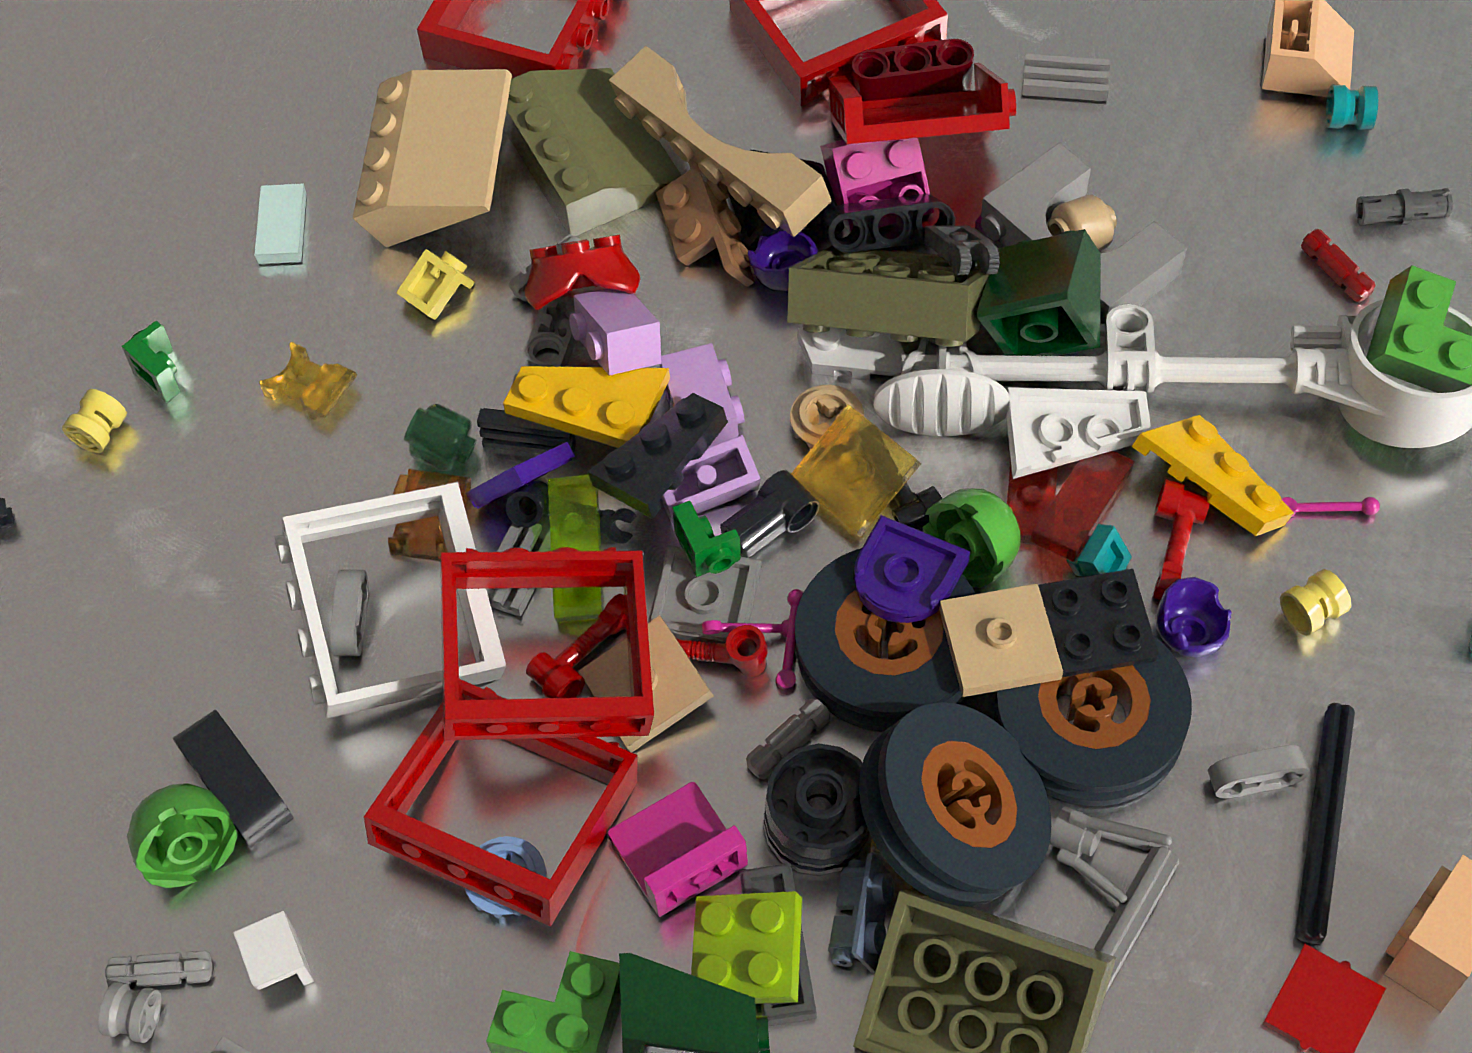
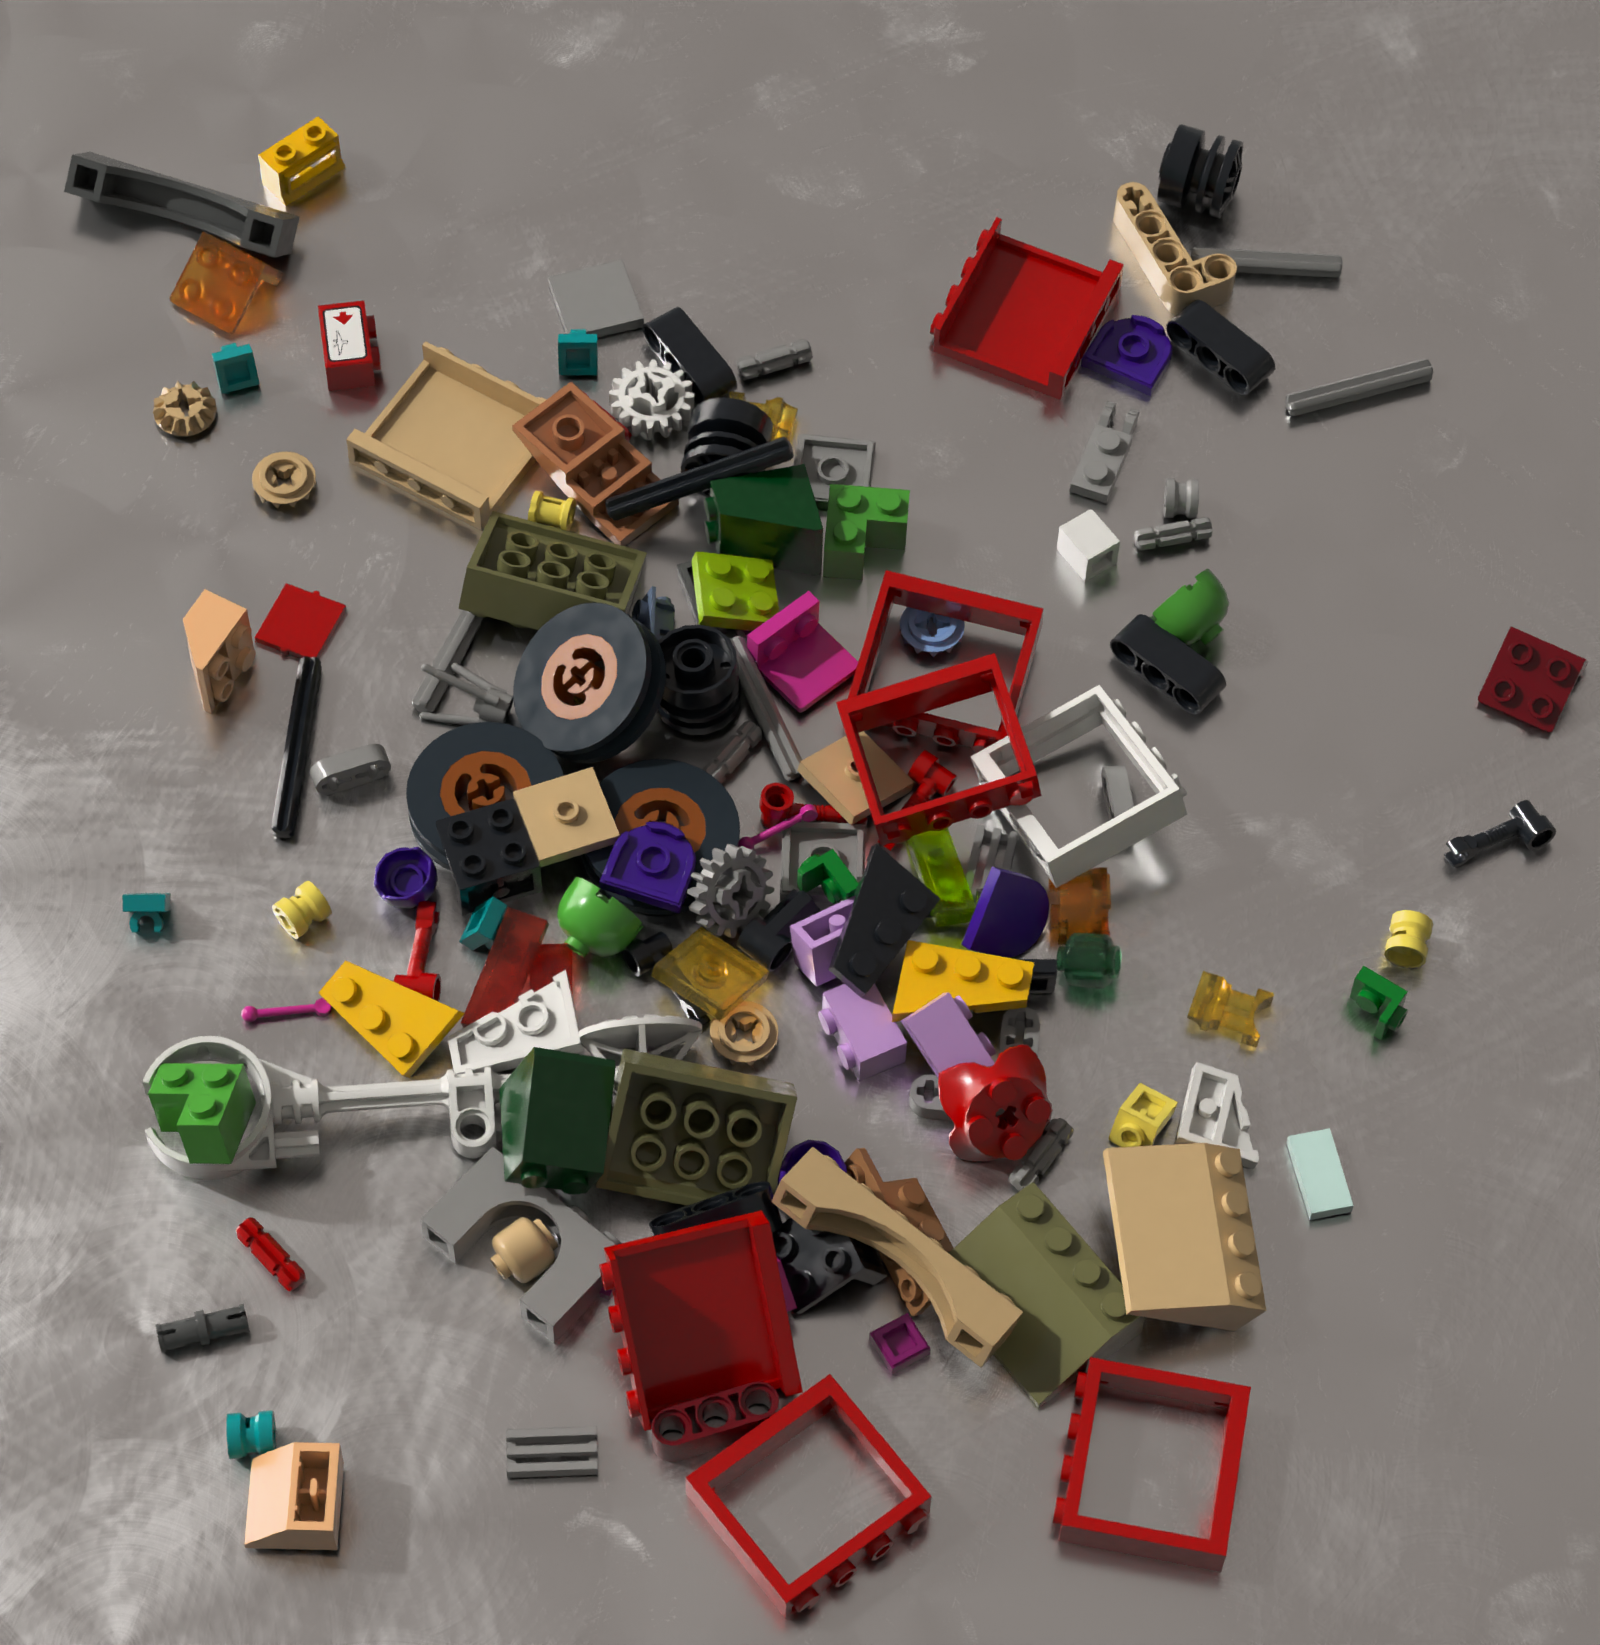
camera: 165 degrees right, 0 degrees up
dark pink hinge [775,589,804,690] -> none
dark grey hinge [924,225,1000,275] -> none
none -> light grey gear [687,844,774,938]
none -> light grey axle [730,636,802,781]
none -> magenta tile [869,1313,931,1375]
none -> white wing [1174,1062,1259,1169]

